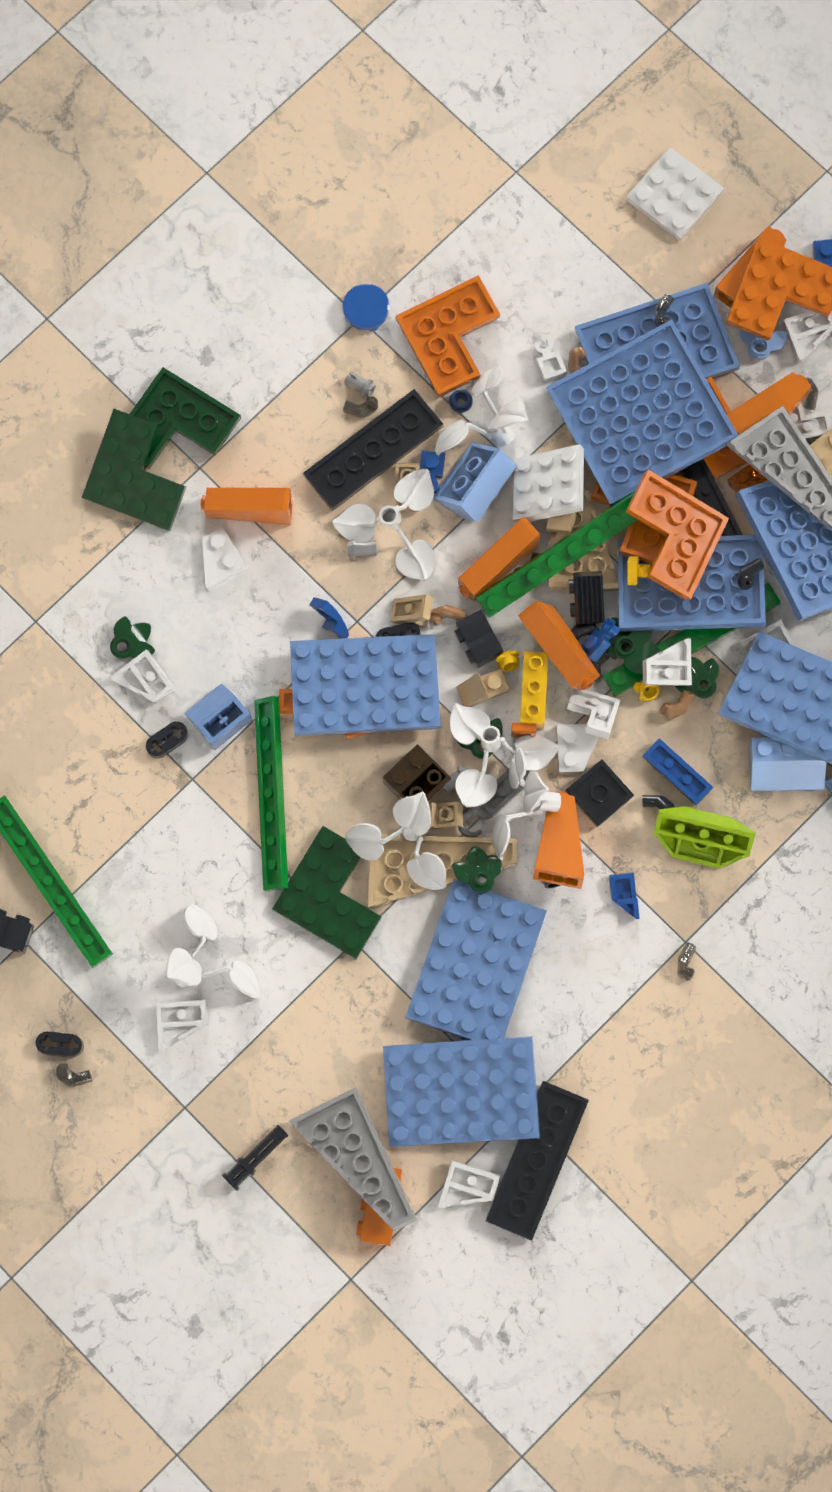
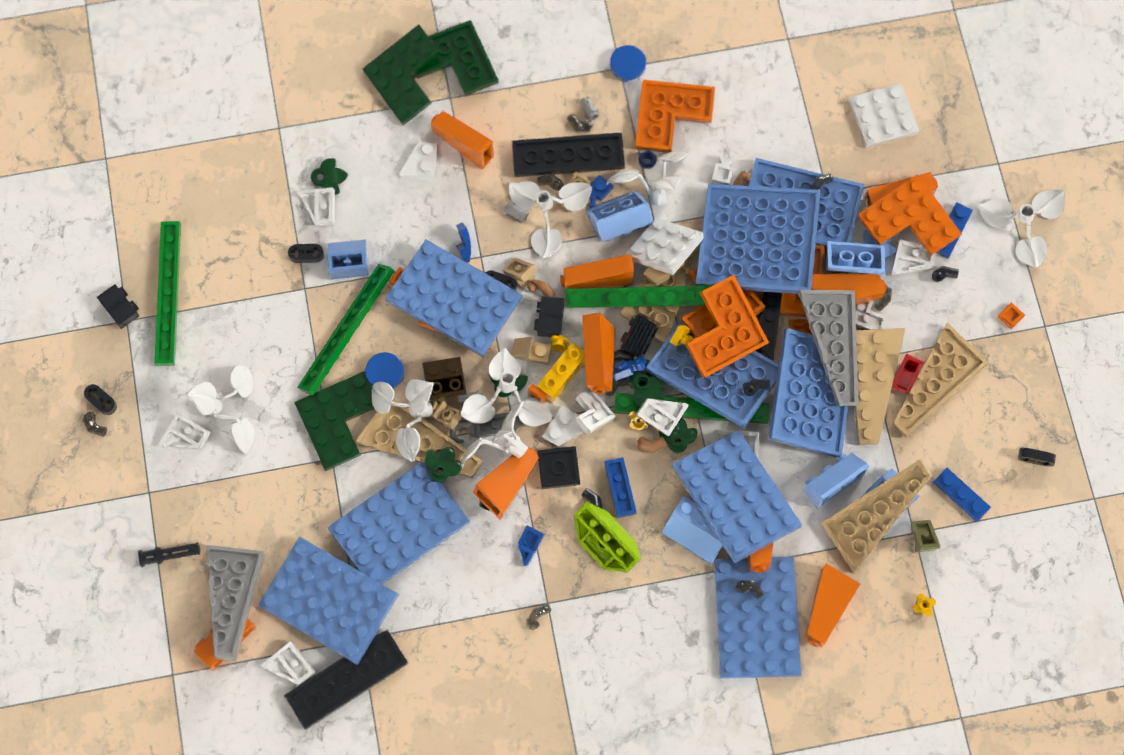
camera: 30 degrees right, 5 degrees down
none -> blue tile [365,352,404,388]
none -> clear smoke arm [537,175,564,191]
none -> light blue slope [825,241,886,275]

